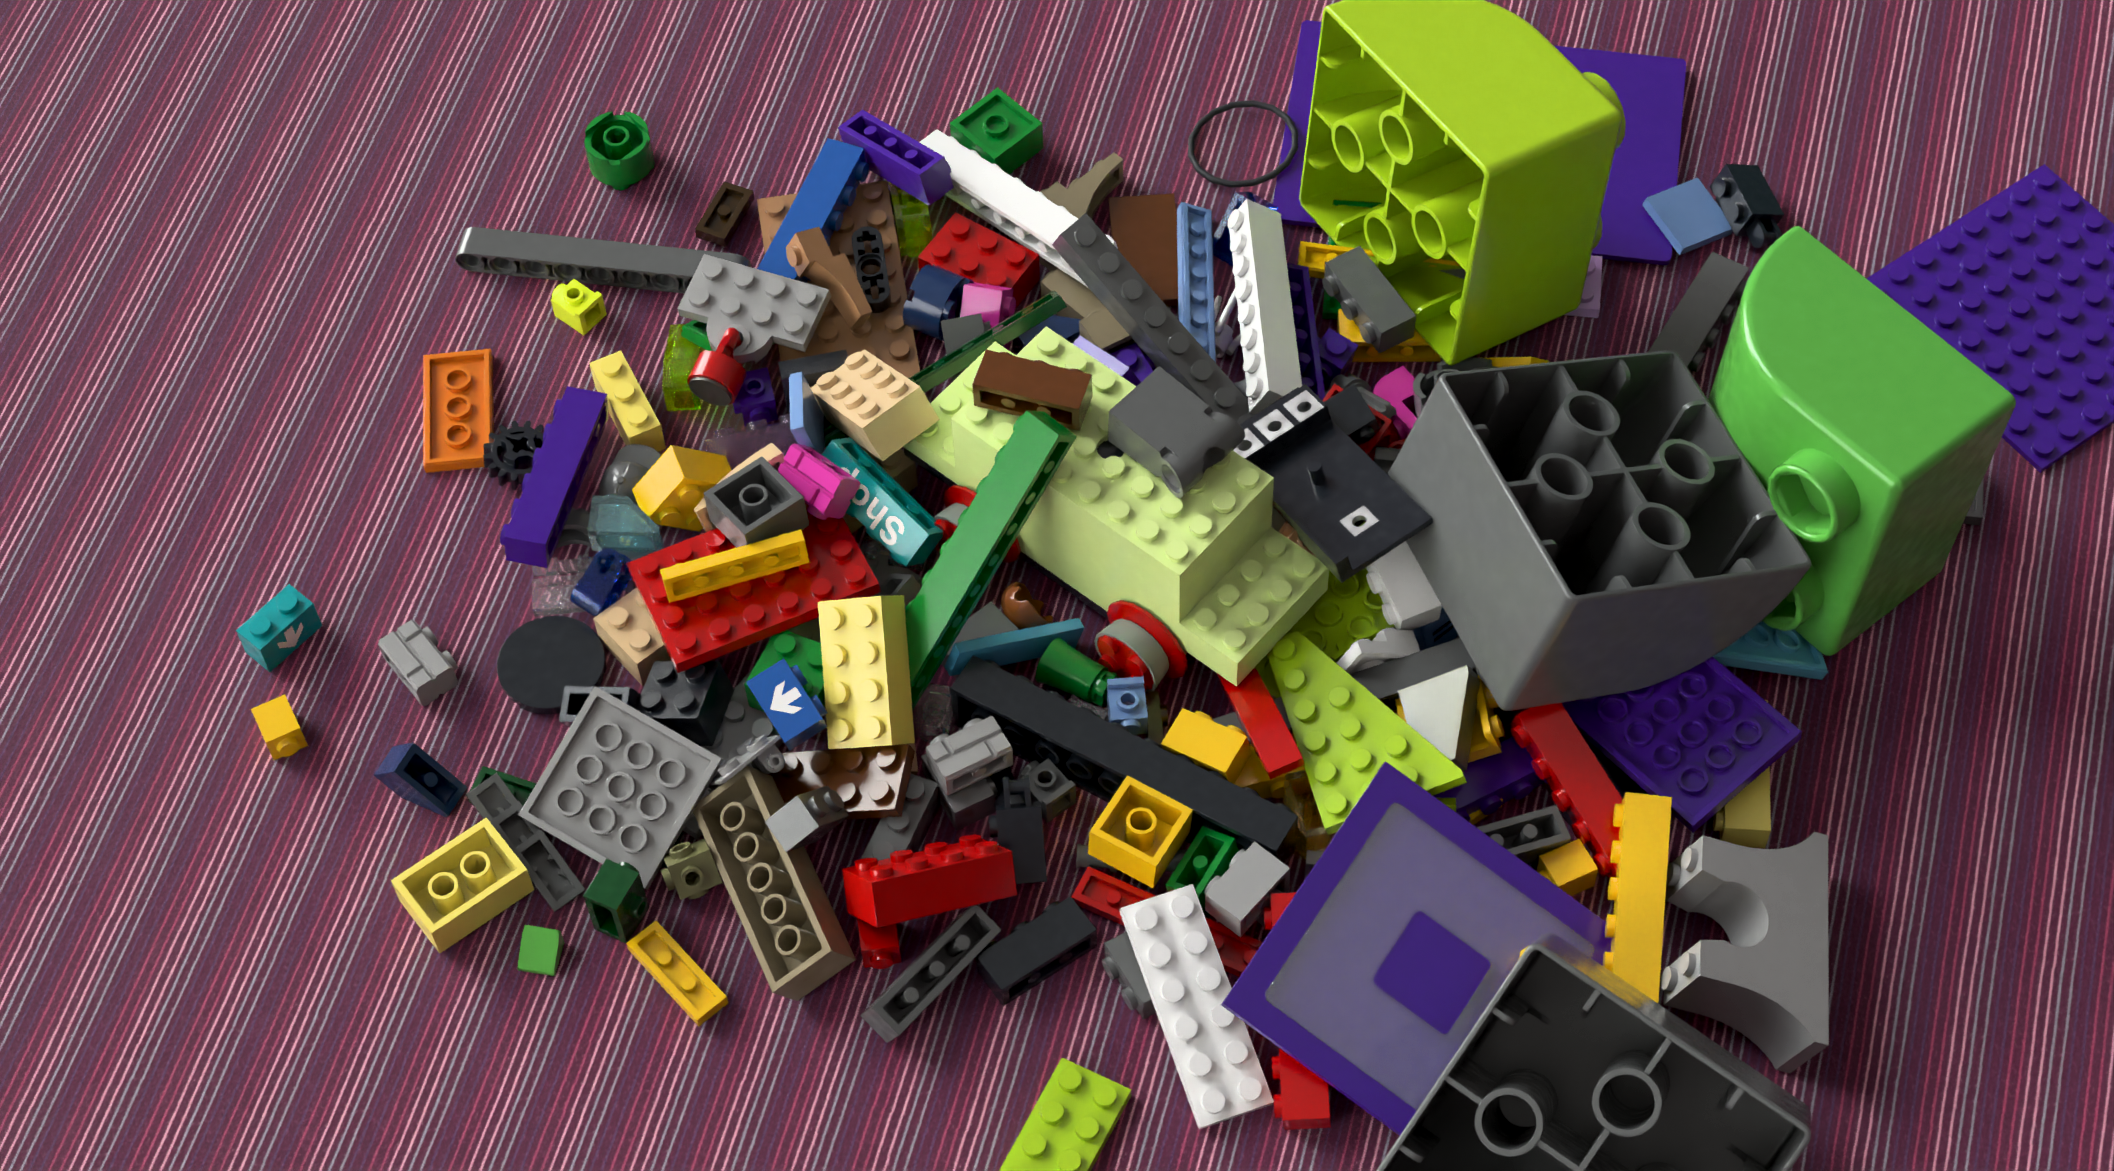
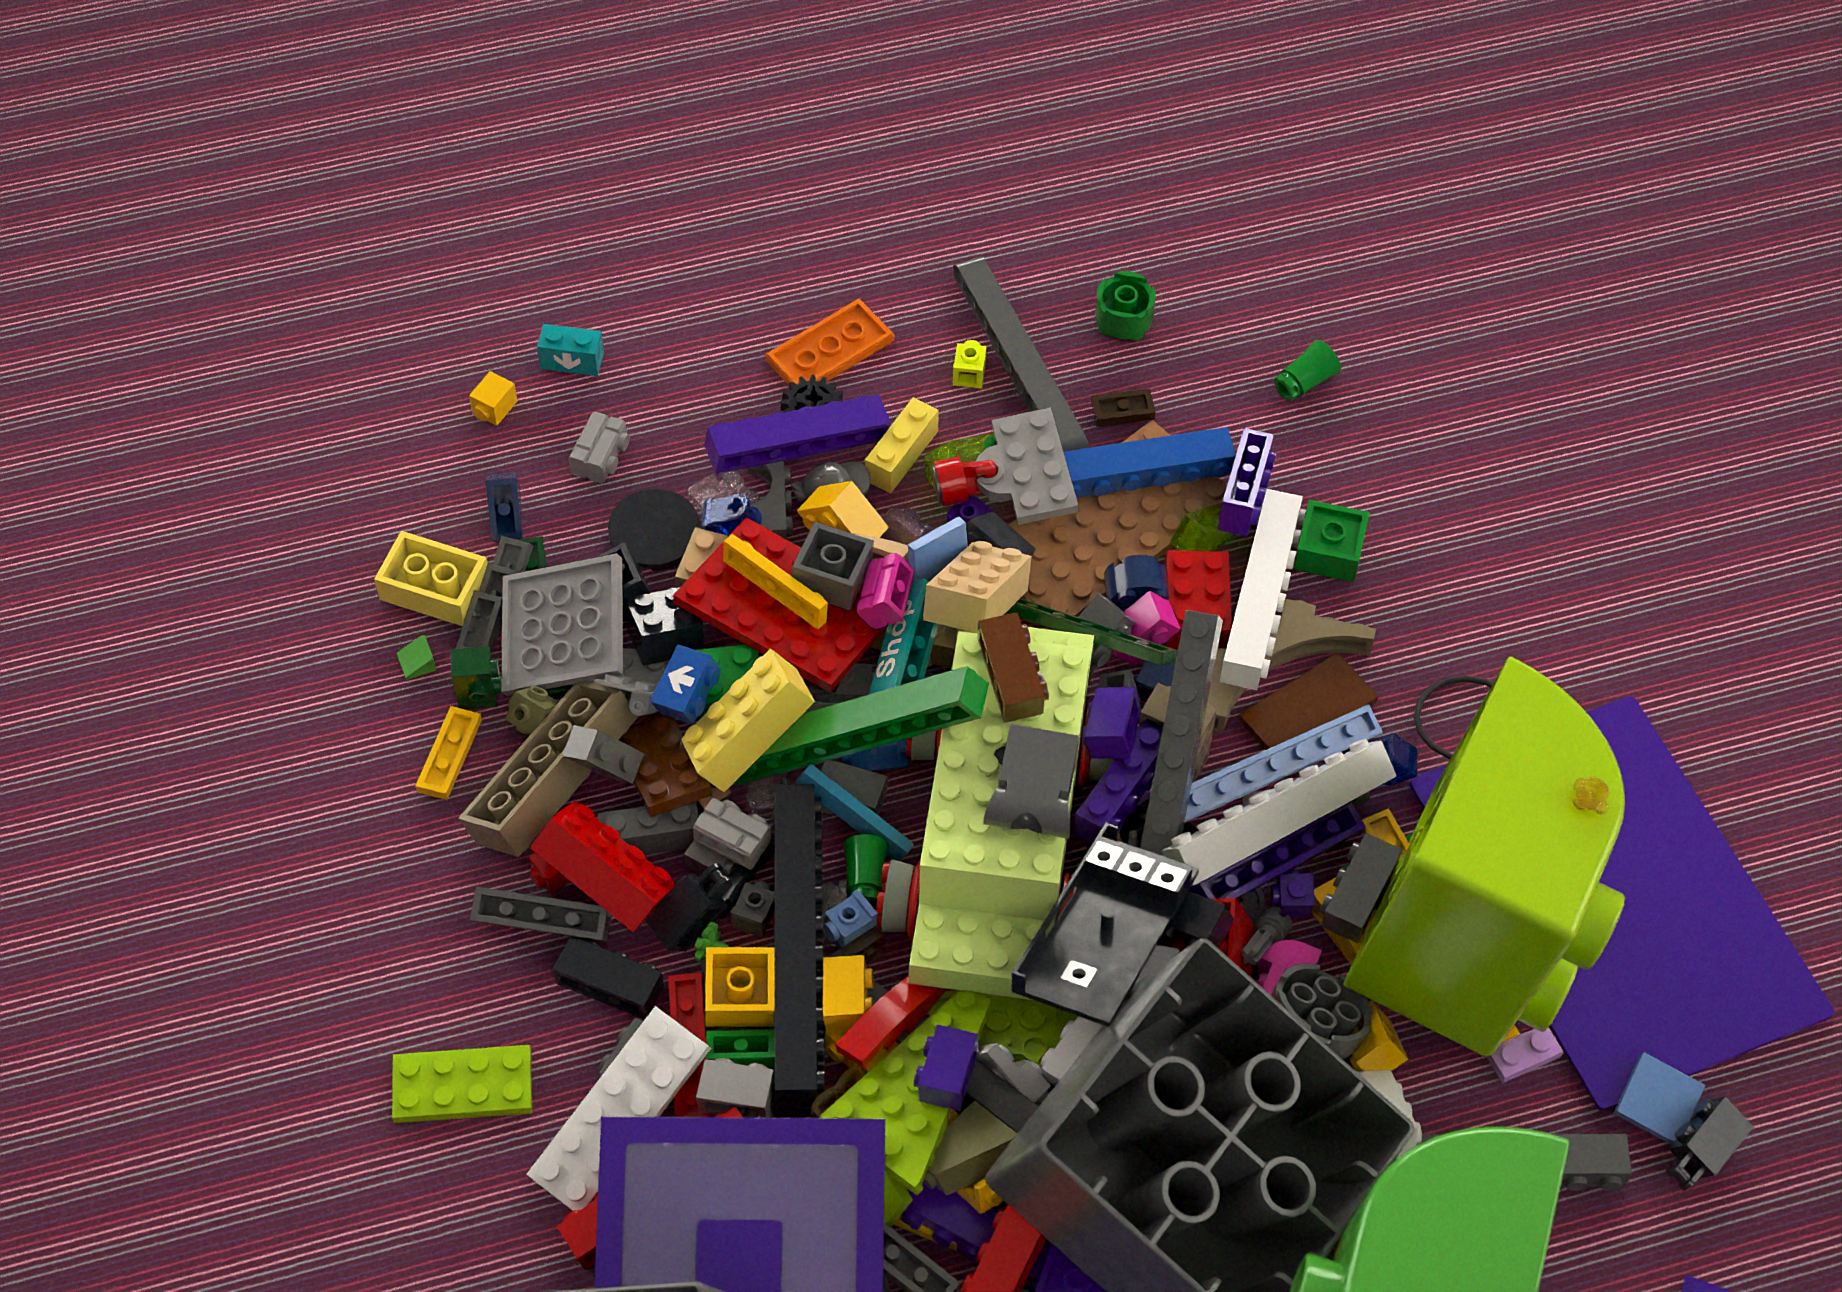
camera: 55 degrees right, 0 degrees up
clear light blue slope [587,494,664,552] -> none
medium nougat slope [786,227,872,330] -> none
black beam [852,226,891,313] -> none
dark orange hair [1001,582,1054,630] -> none
none -> bright green plant [694,921,729,963]
none -> dark purple brick [914,1024,979,1111]
none -> green plant [1273,340,1341,402]
none -> clear yellow plate [1573,777,1609,814]

